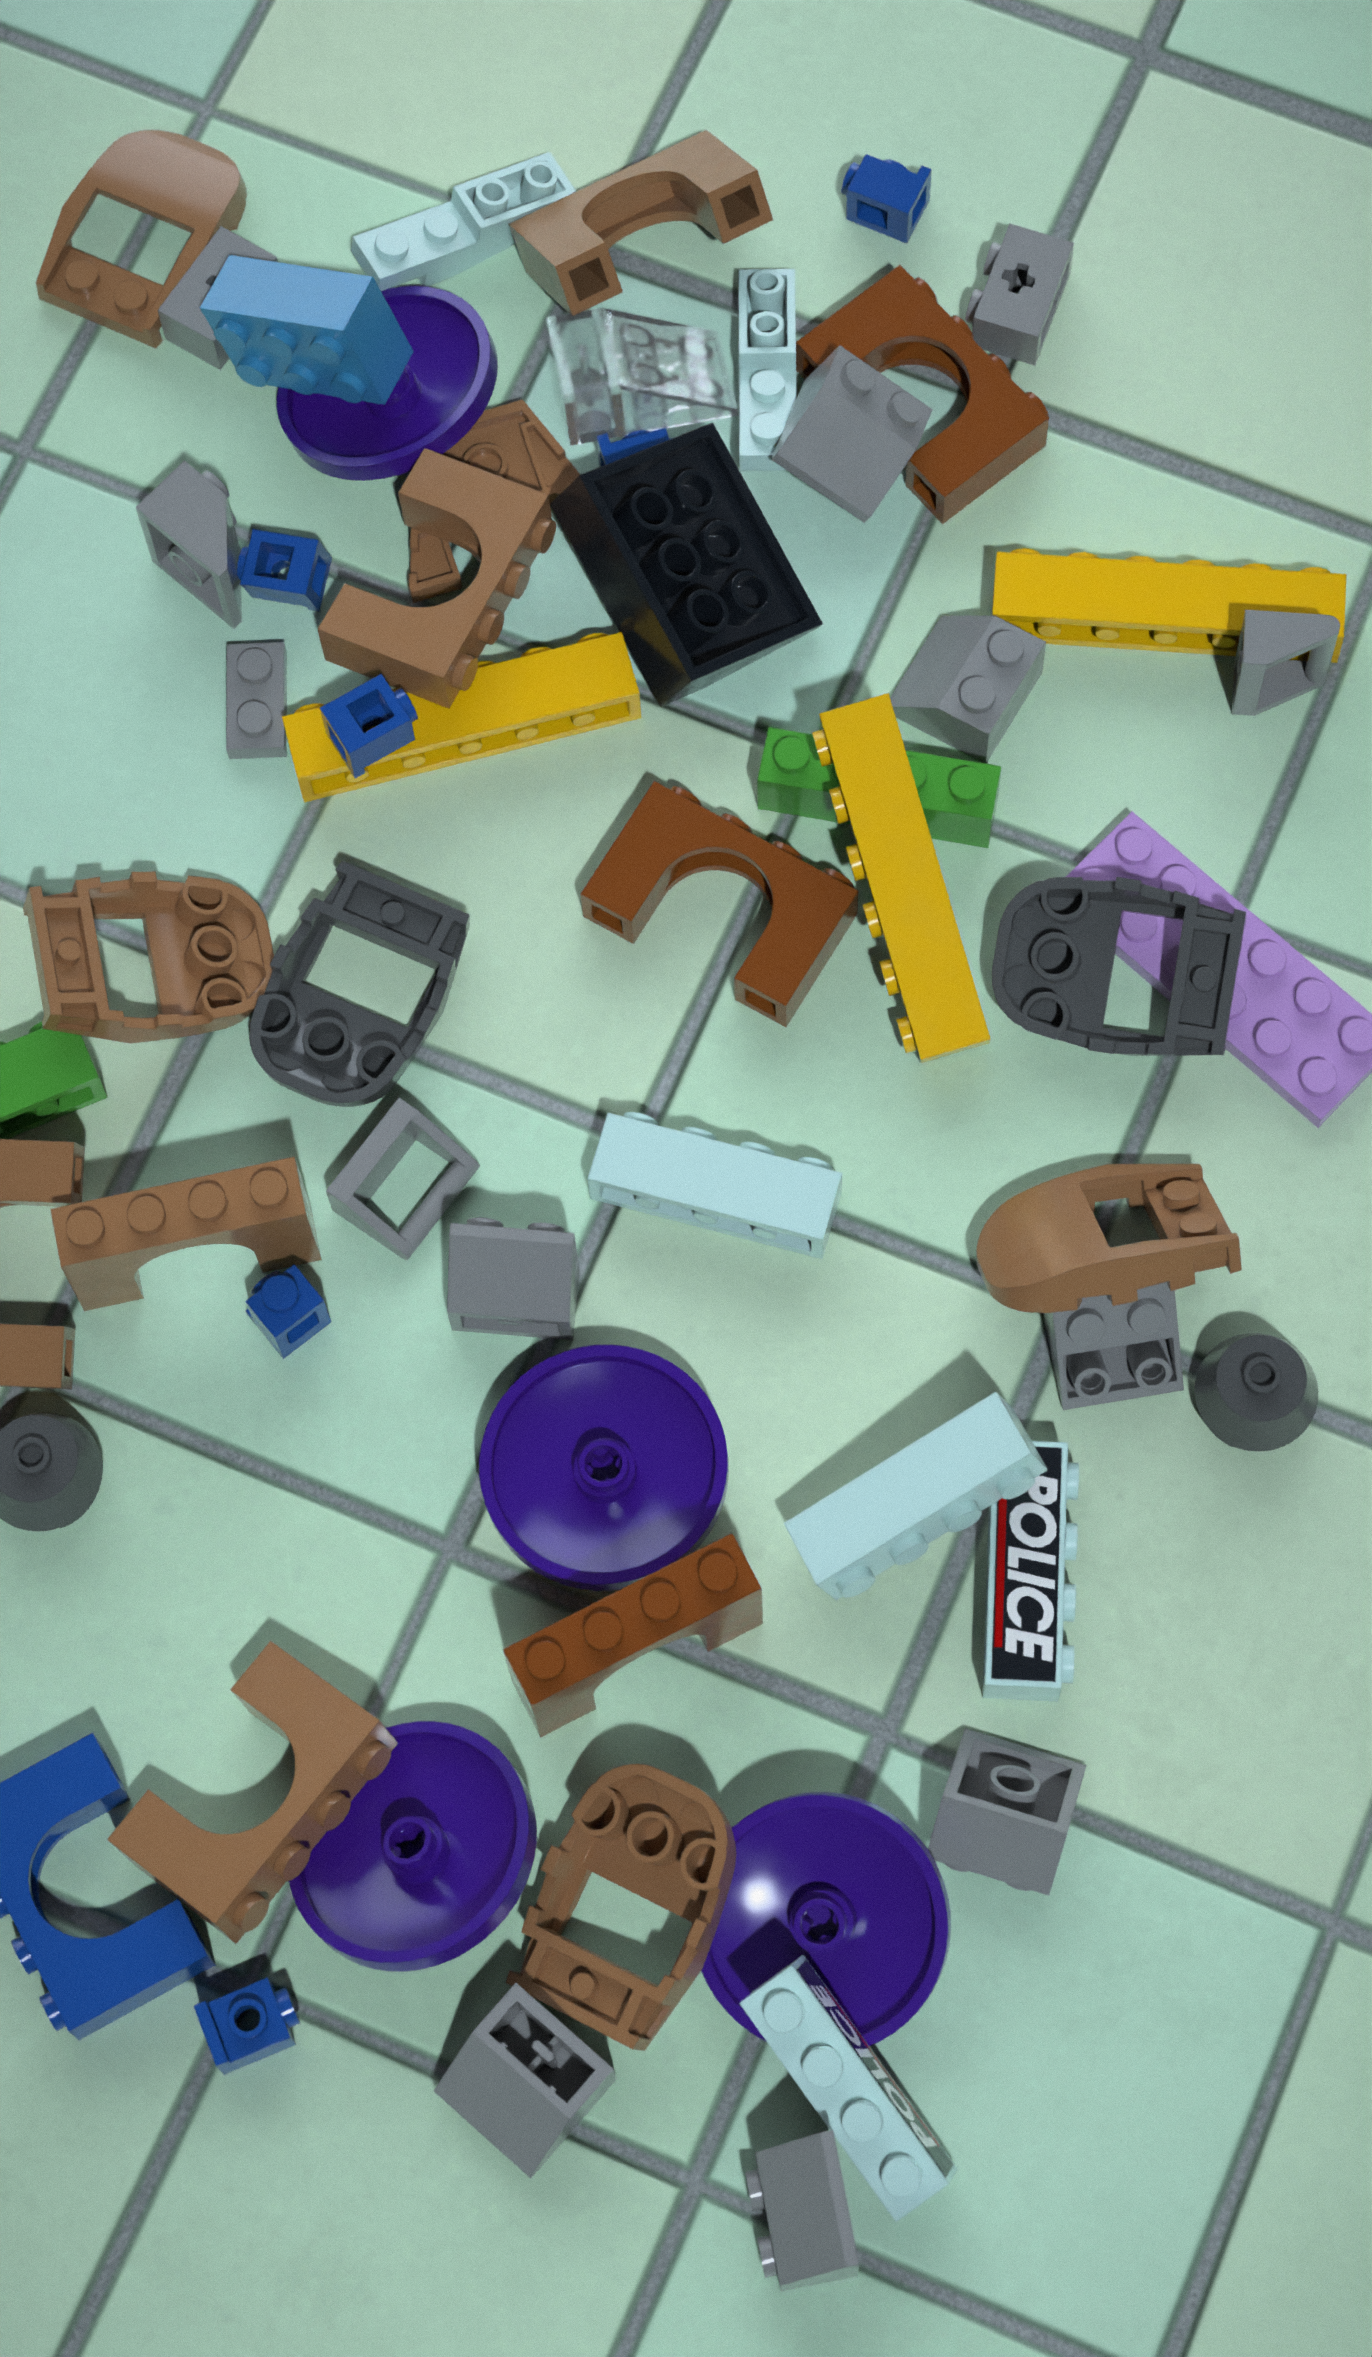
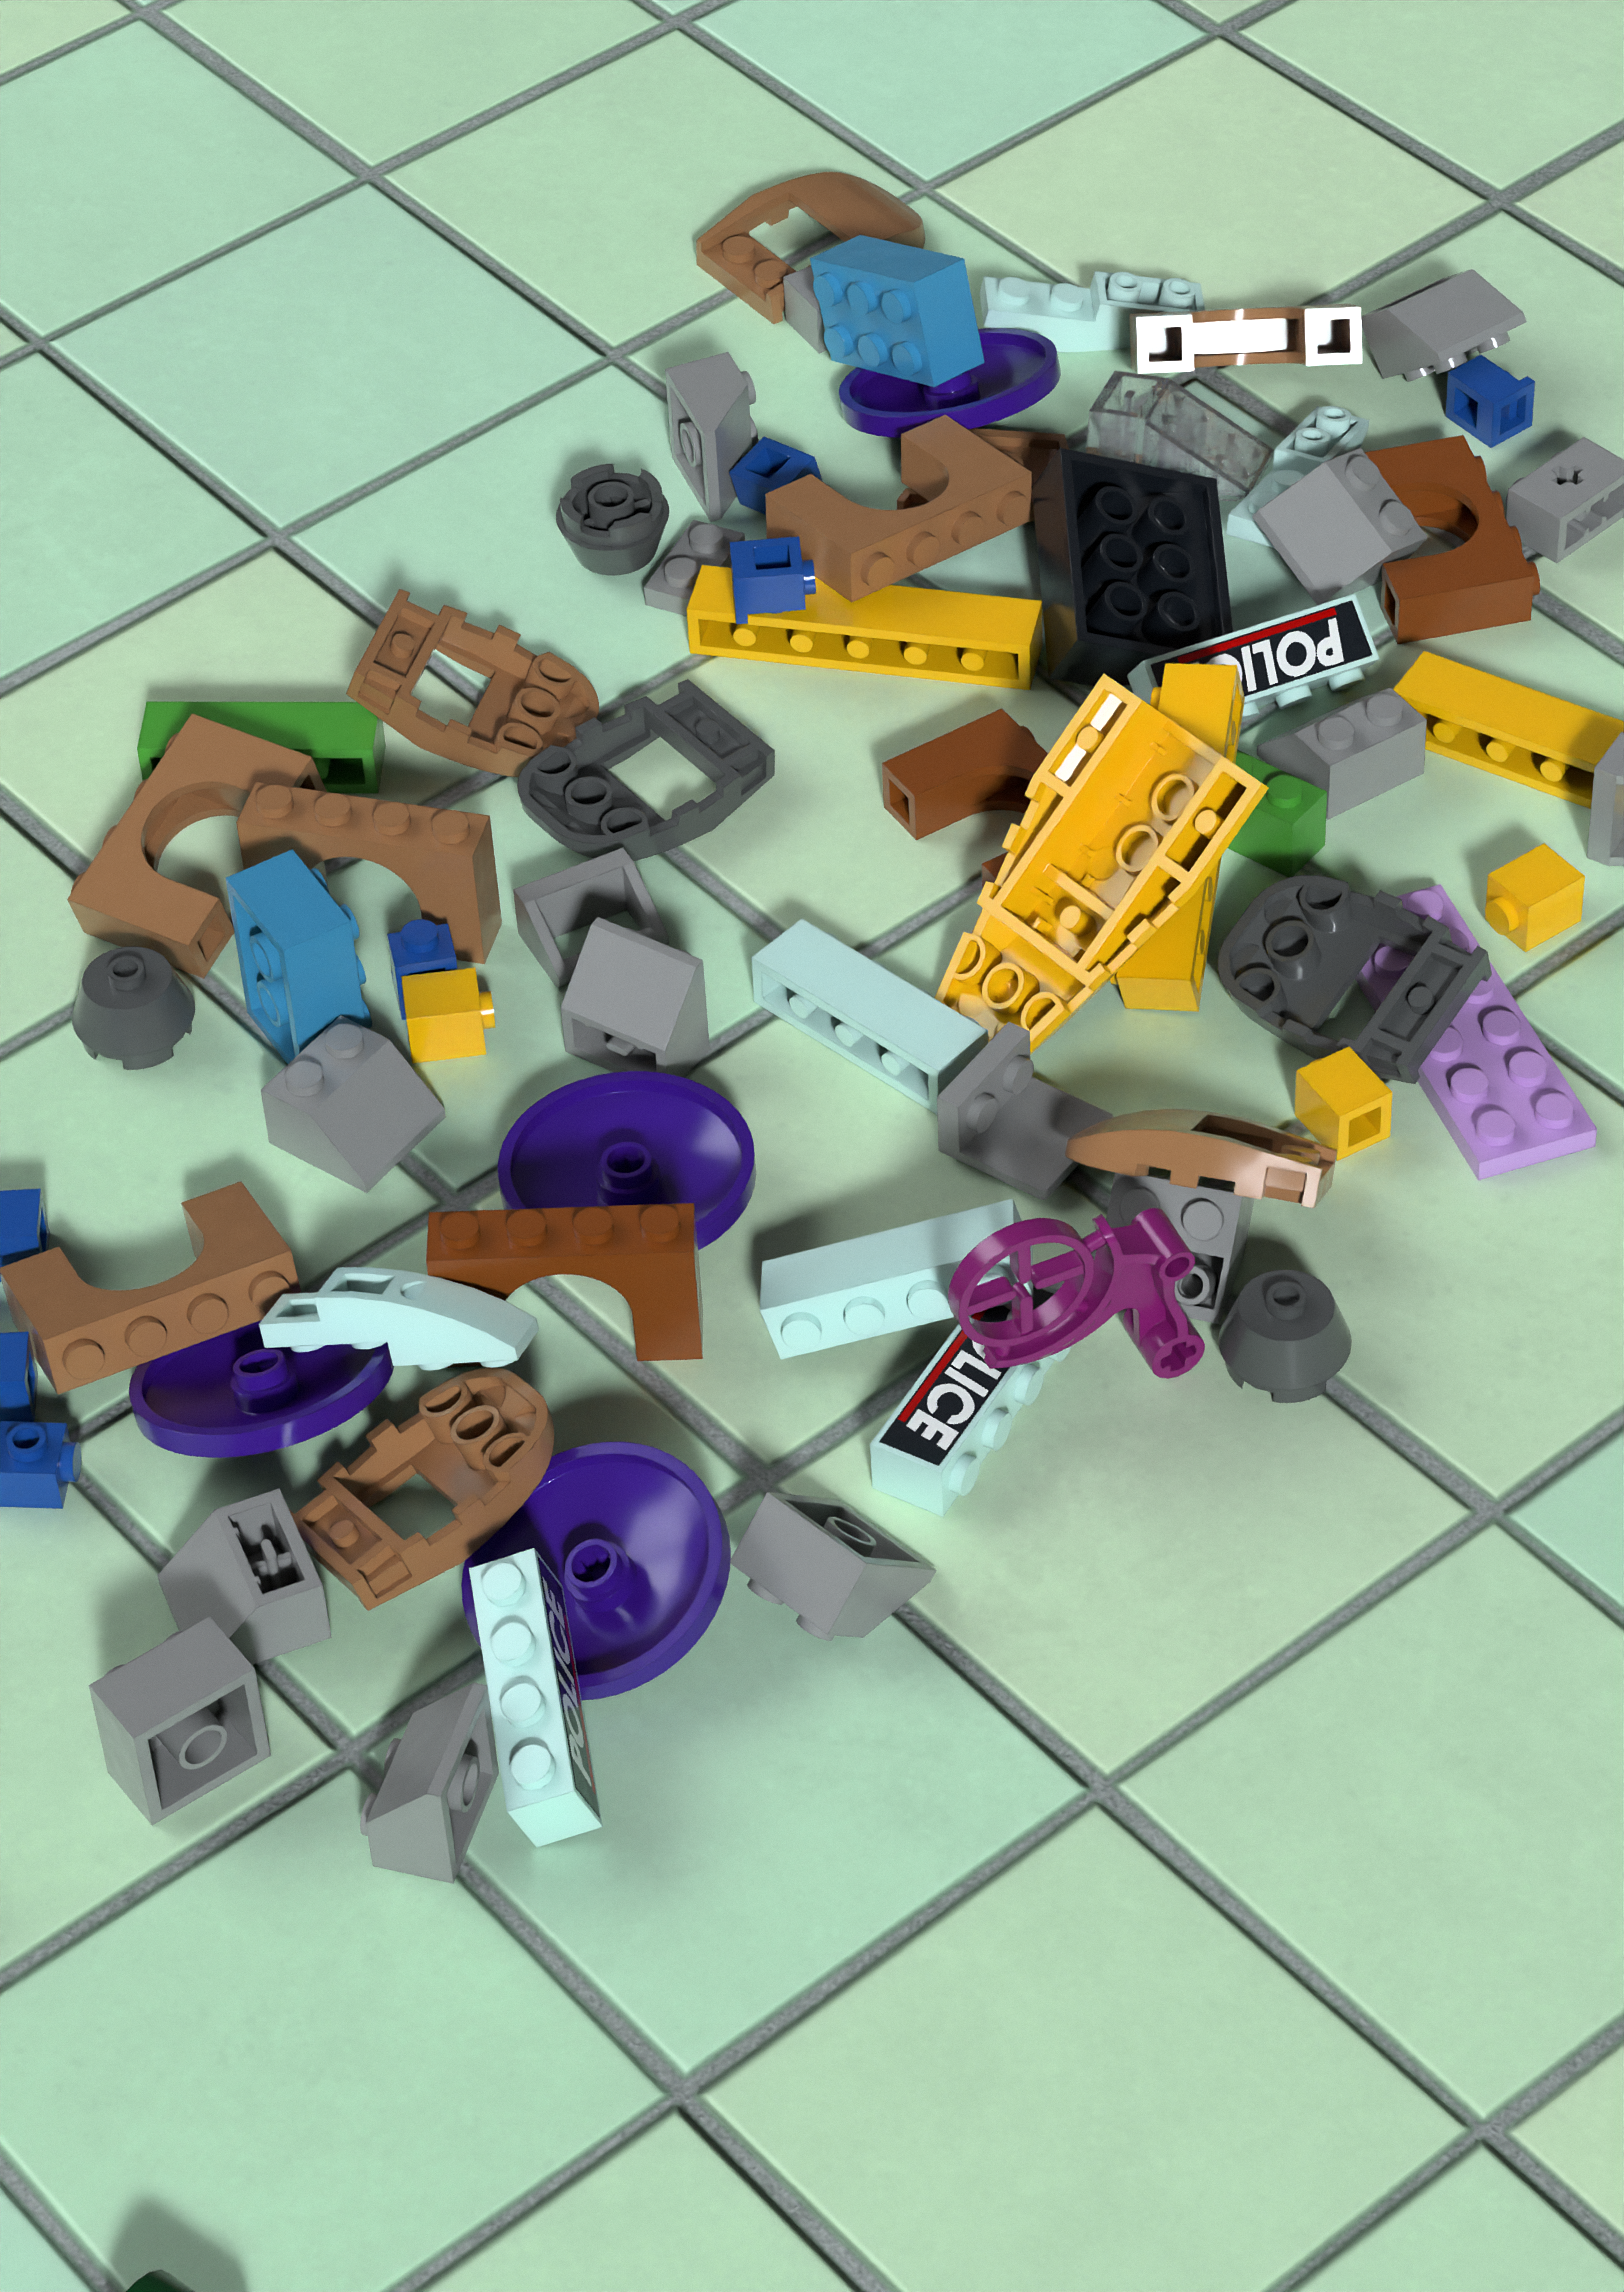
camera: 25 degrees right, 25 degrees down
none -> light grey brick [89,1616,271,1825]
none -> dark azure brick [225,849,372,1064]
none -> light aqua slope [259,1267,539,1370]
none -> light grey slope [261,1015,446,1193]
none -> yellow brick [401,967,496,1064]
none -> dark grey cone [556,464,669,576]
none -> yellow wedge [934,673,1269,1055]
none -> light grey bracket [937,1022,1113,1200]
none -> magenta piece [948,1208,1205,1379]
none -> brick [1127,594,1380,723]
none -> yellow brick [1295,1046,1392,1161]
none -> light grey slope [1361,269,1527,382]
none -> yellow brick [1485,843,1585,952]

